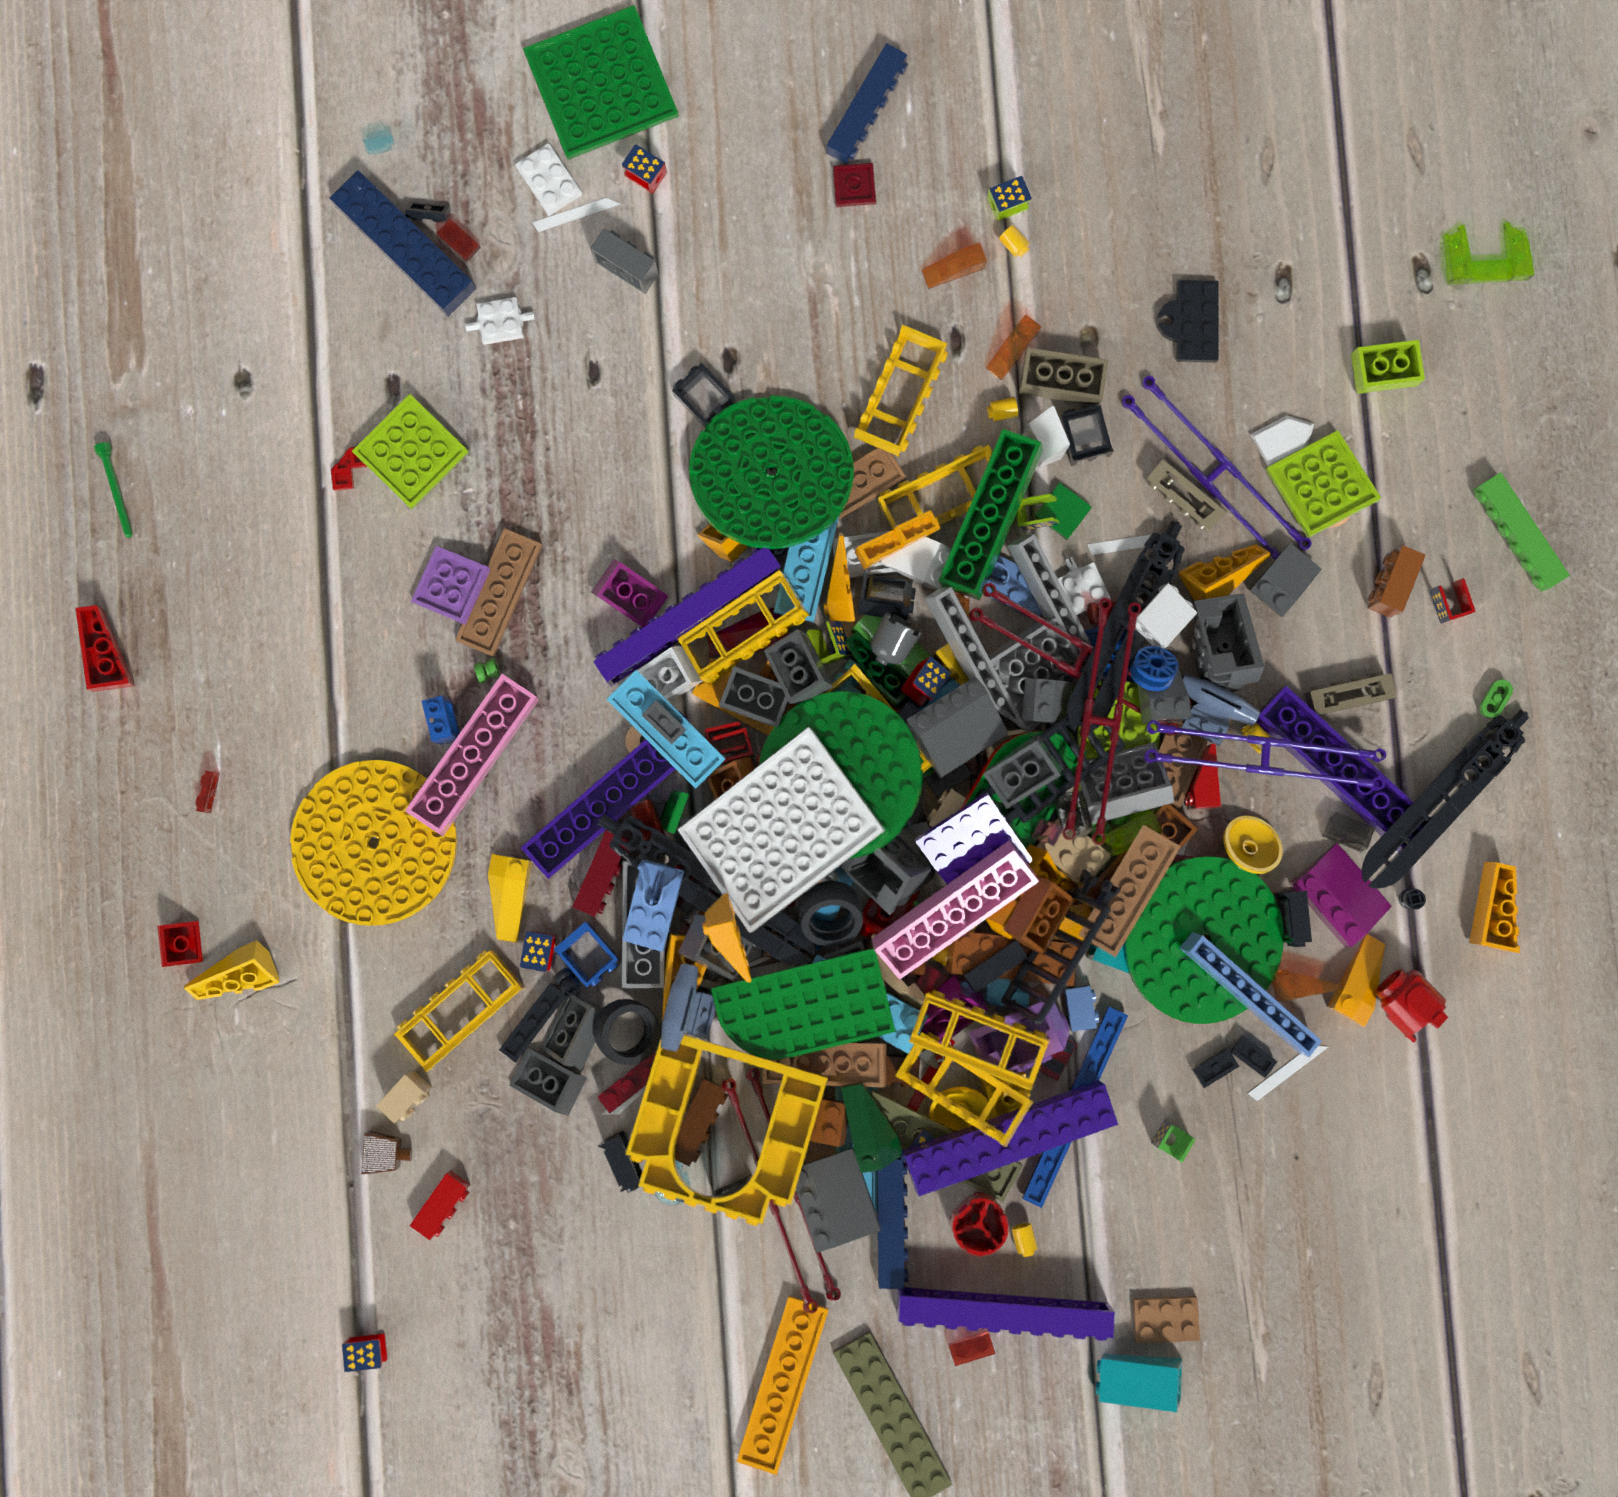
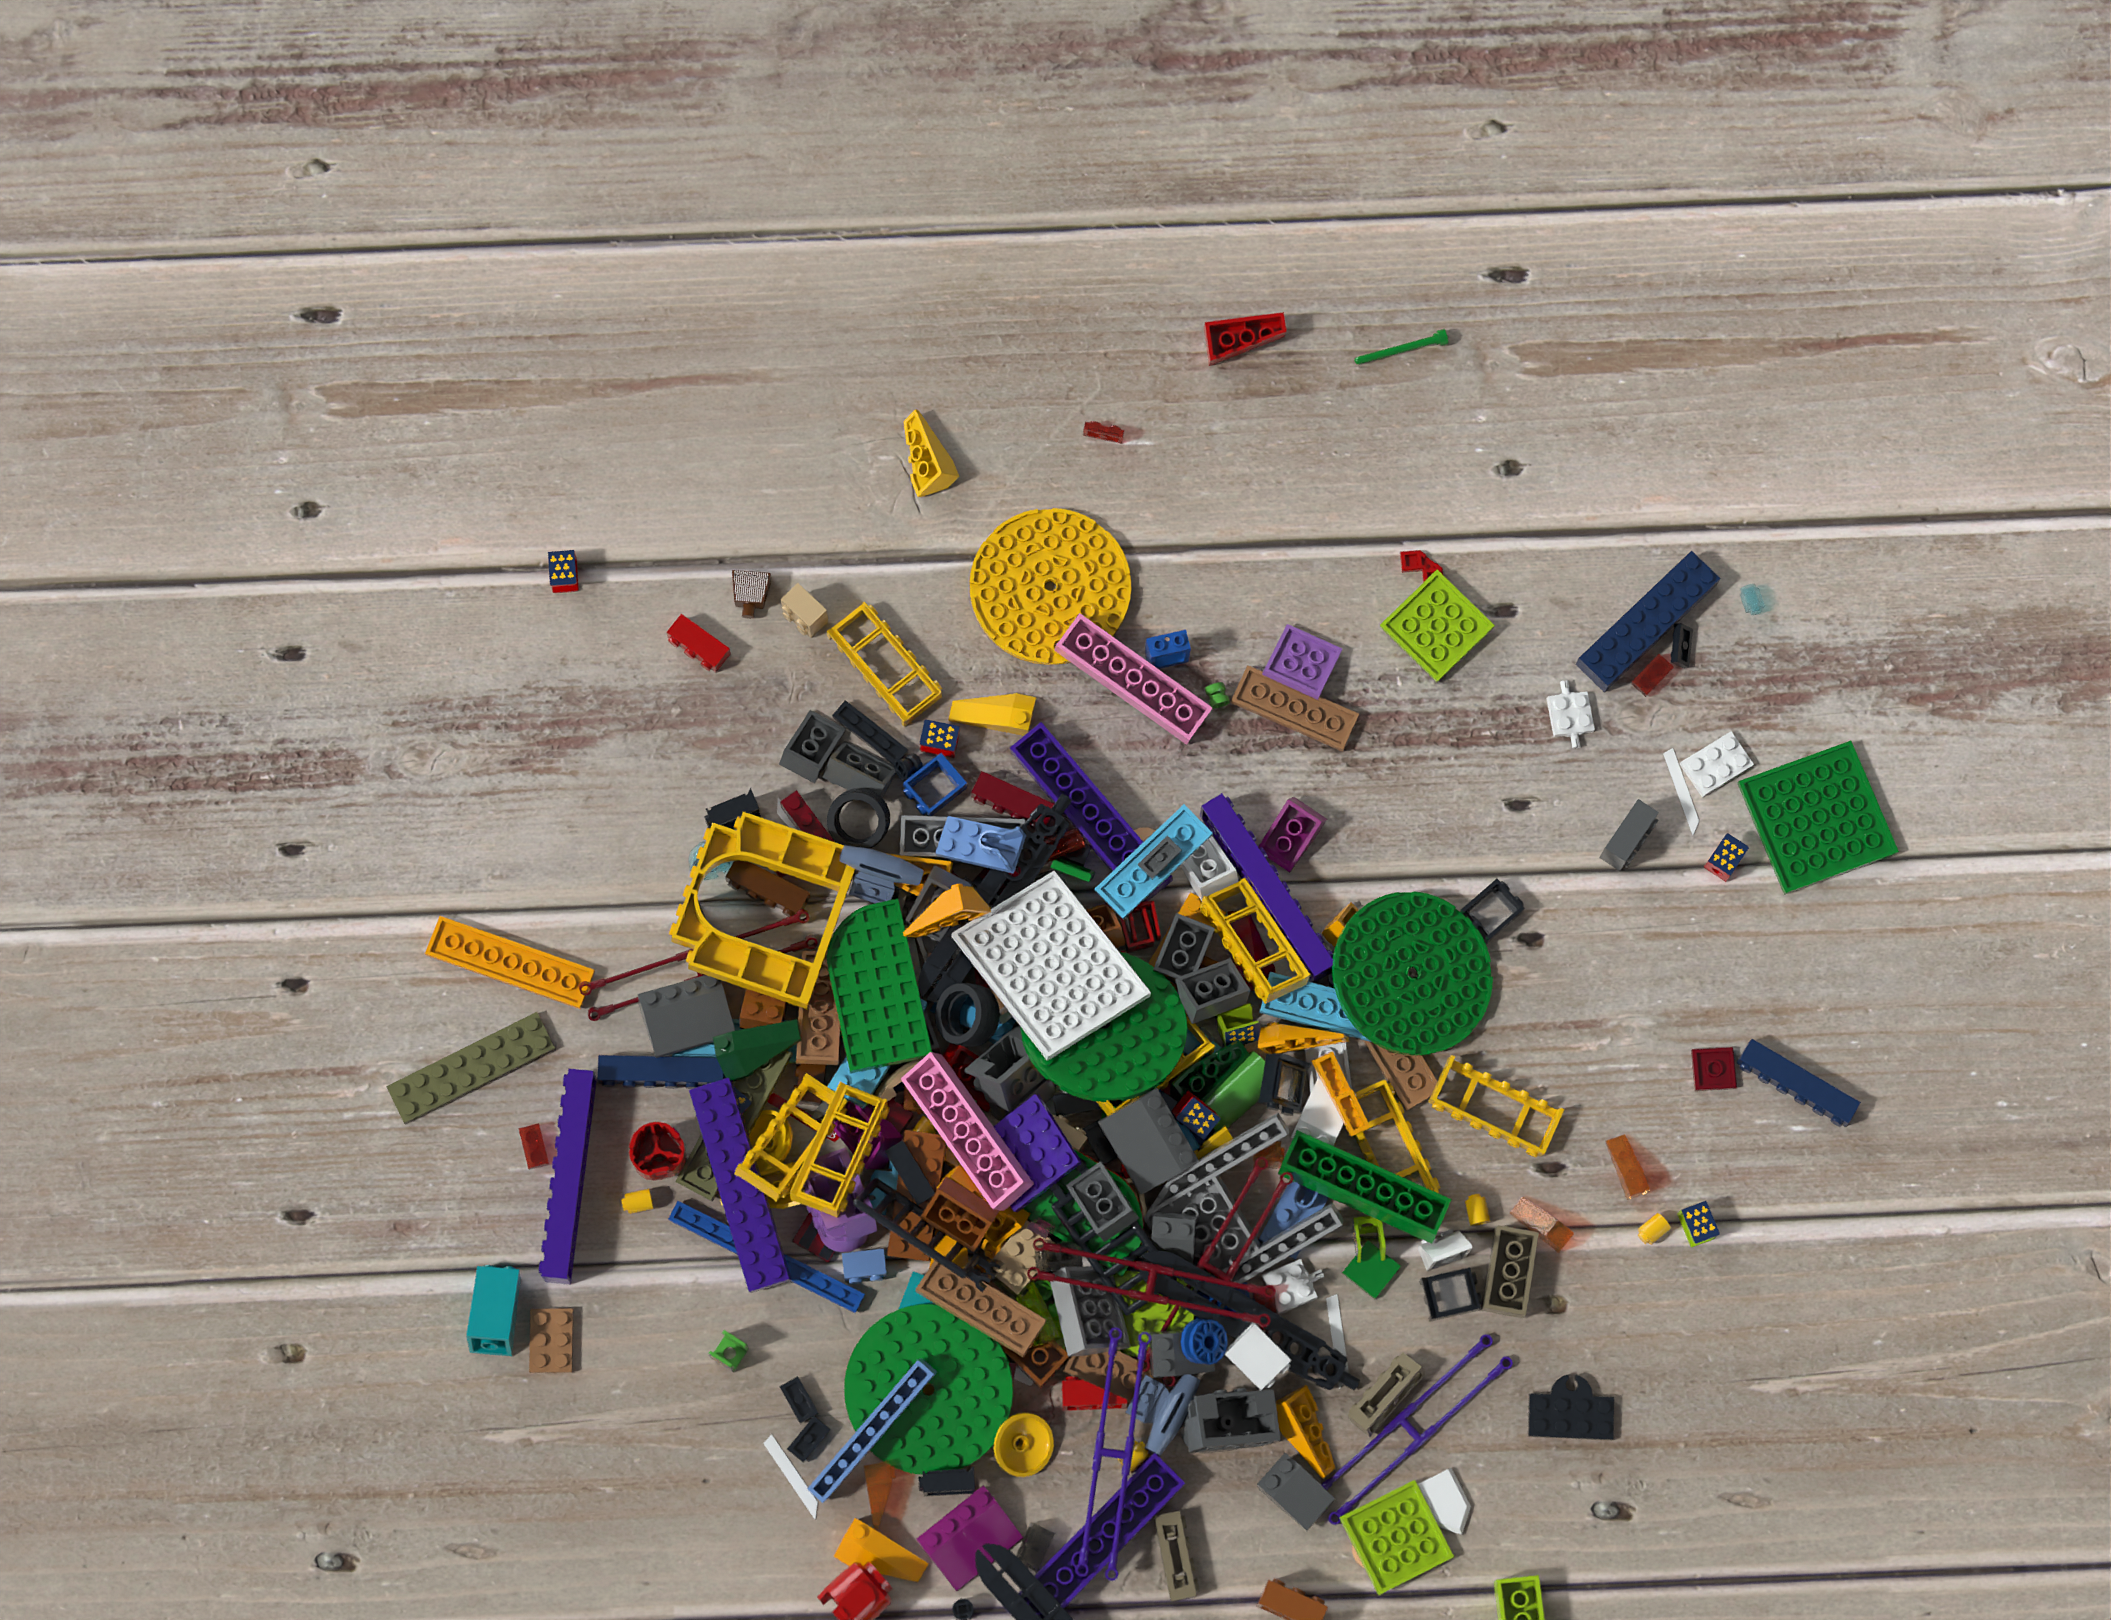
camera: 85 degrees right, 10 degrees down
red slope [157,921,203,967] -> none
dark grey cylinder [870,612,922,665] -> none

